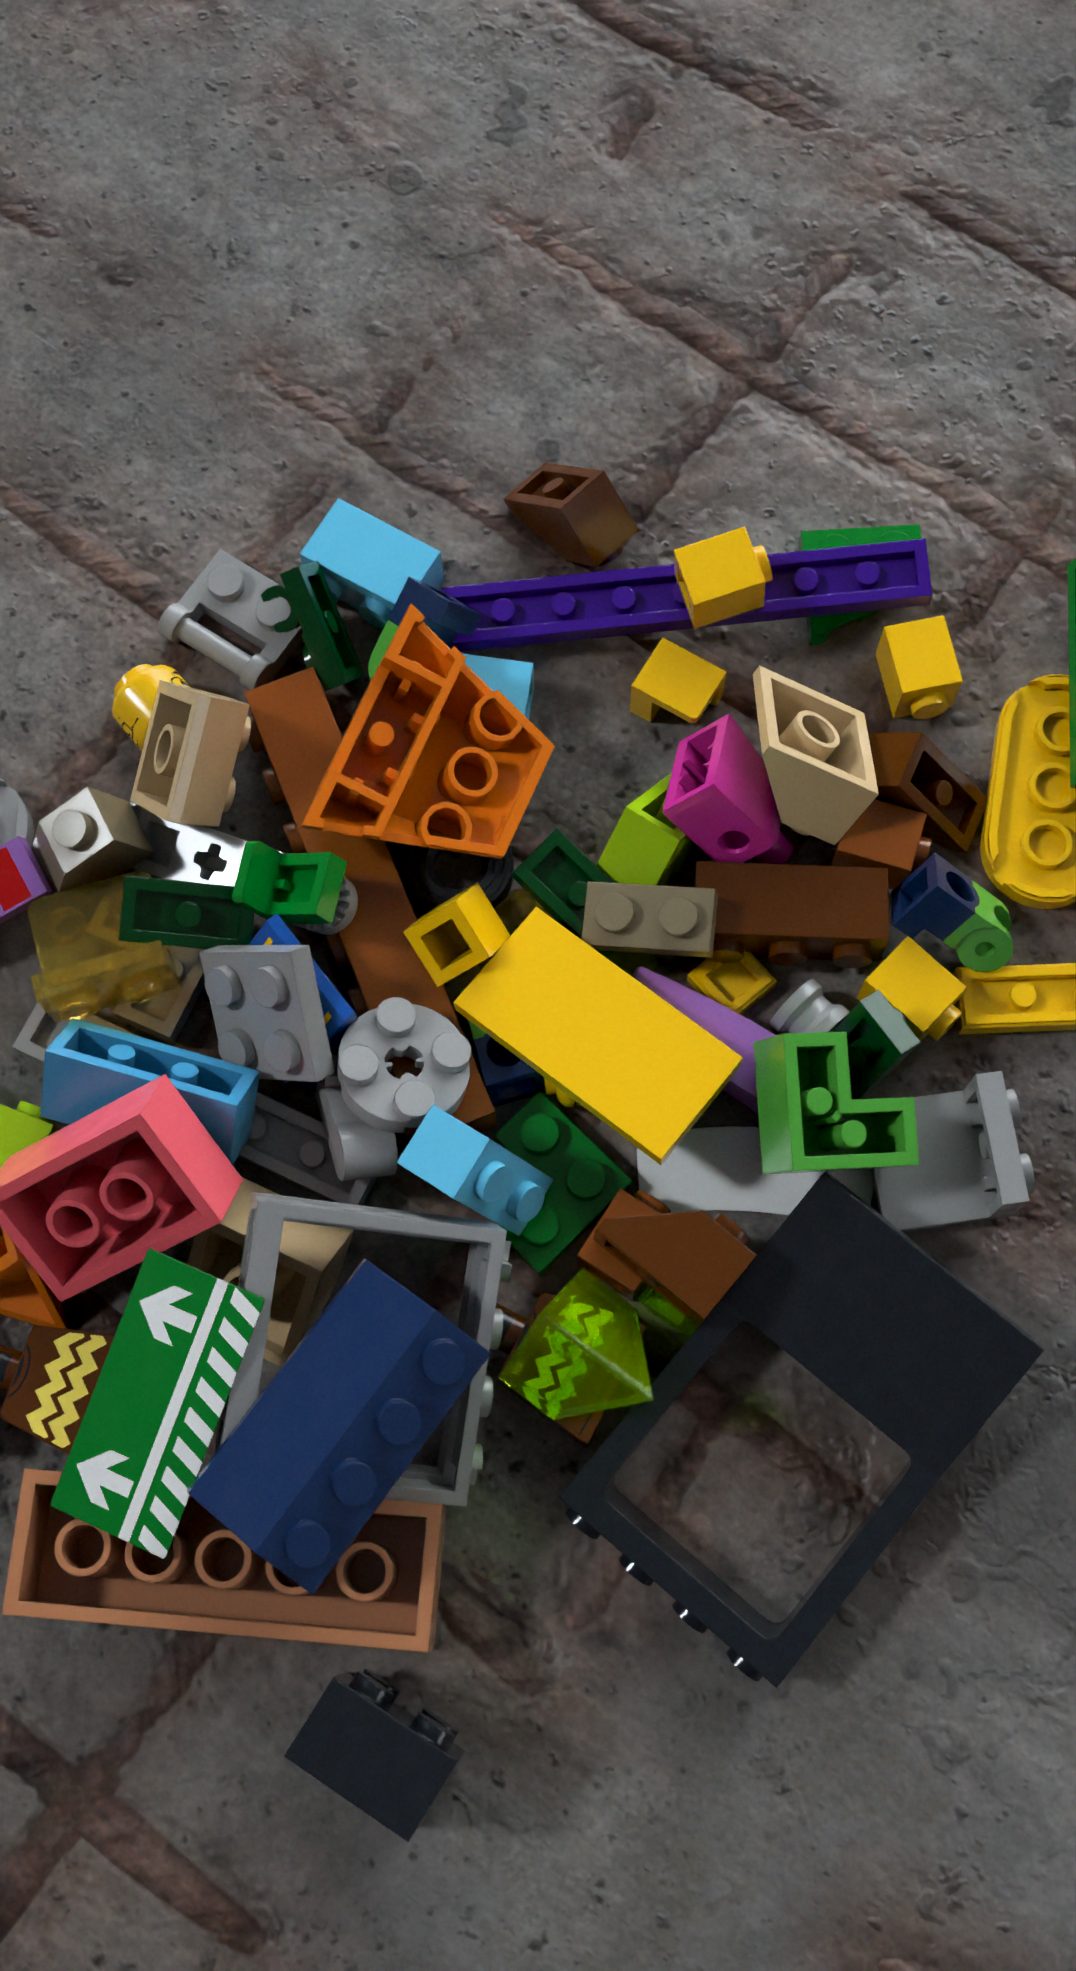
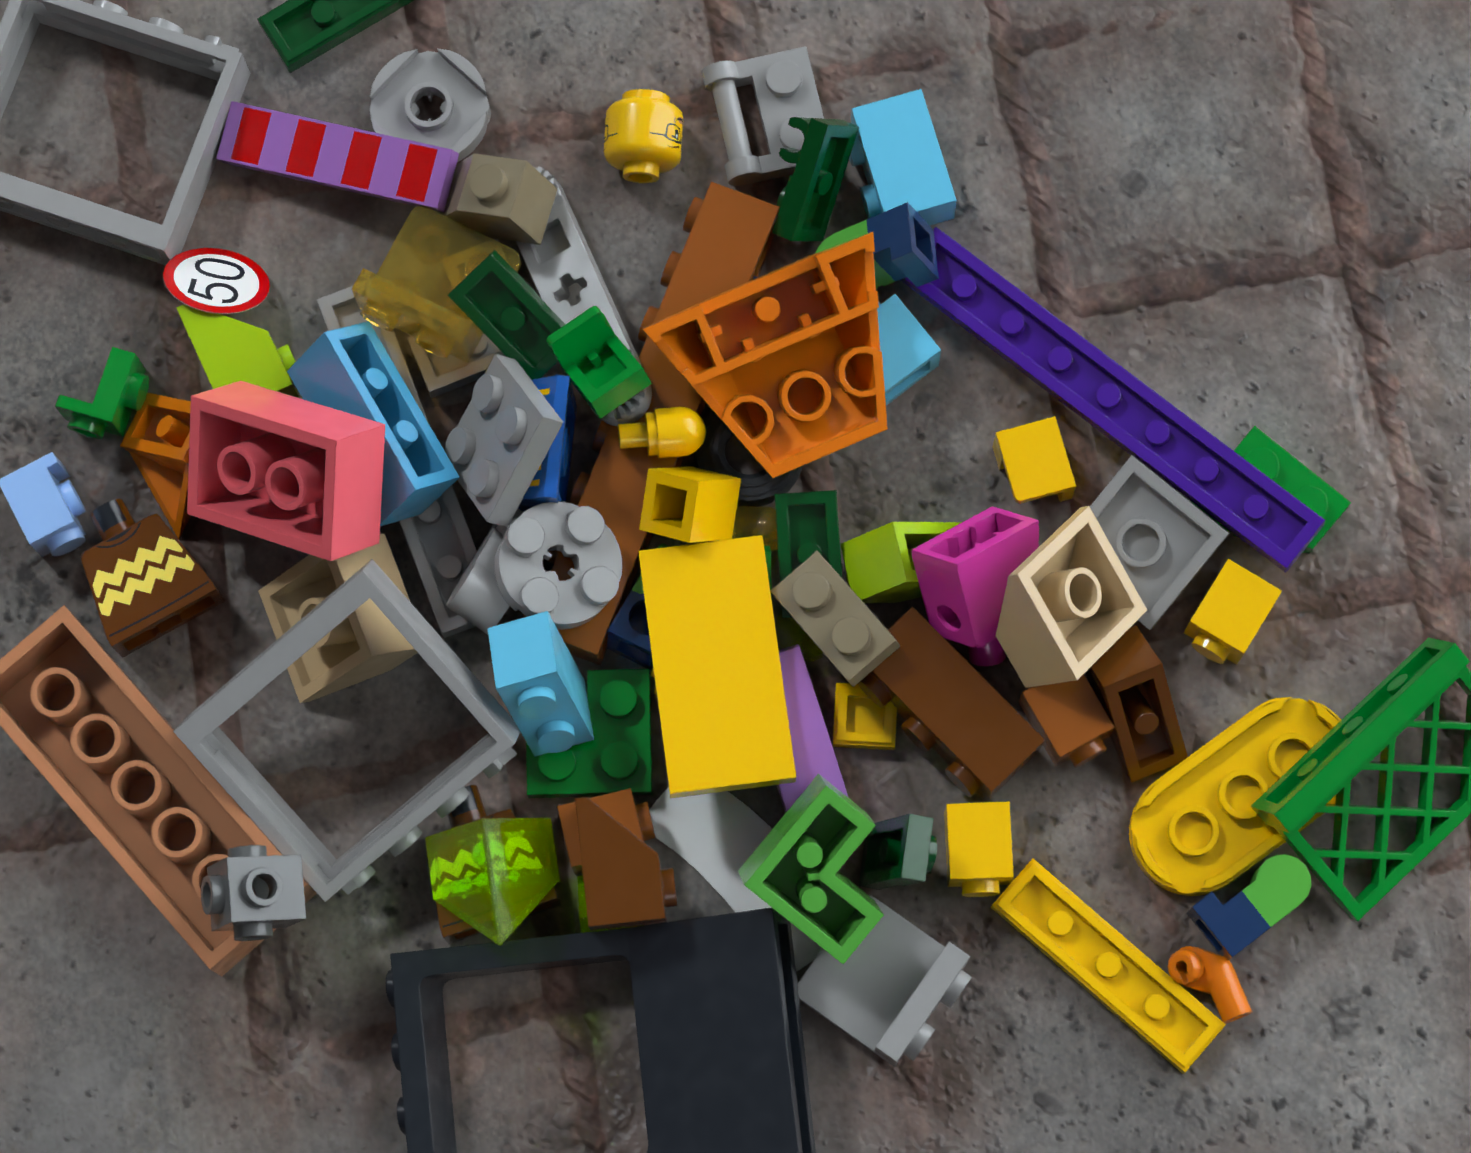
camera: 45 degrees right, 5 degrees up
green sticker [51,1249,265,1558] -> none
tan slope [130,680,251,827] -> none
dark blue slope [187,1258,491,1595] -> none
black brick [284,1668,465,1842] -> none
reddish brown slope [503,463,639,567] -> none
yellow brick [674,526,773,629] -> none
light grey wheel [769,978,850,1033] -> none
leg [891,853,1014,972] -> none
none -> brick [201,845,306,941]
none -> yellow cylinder [618,407,706,458]
none -> light grey plate [1090,455,1230,630]

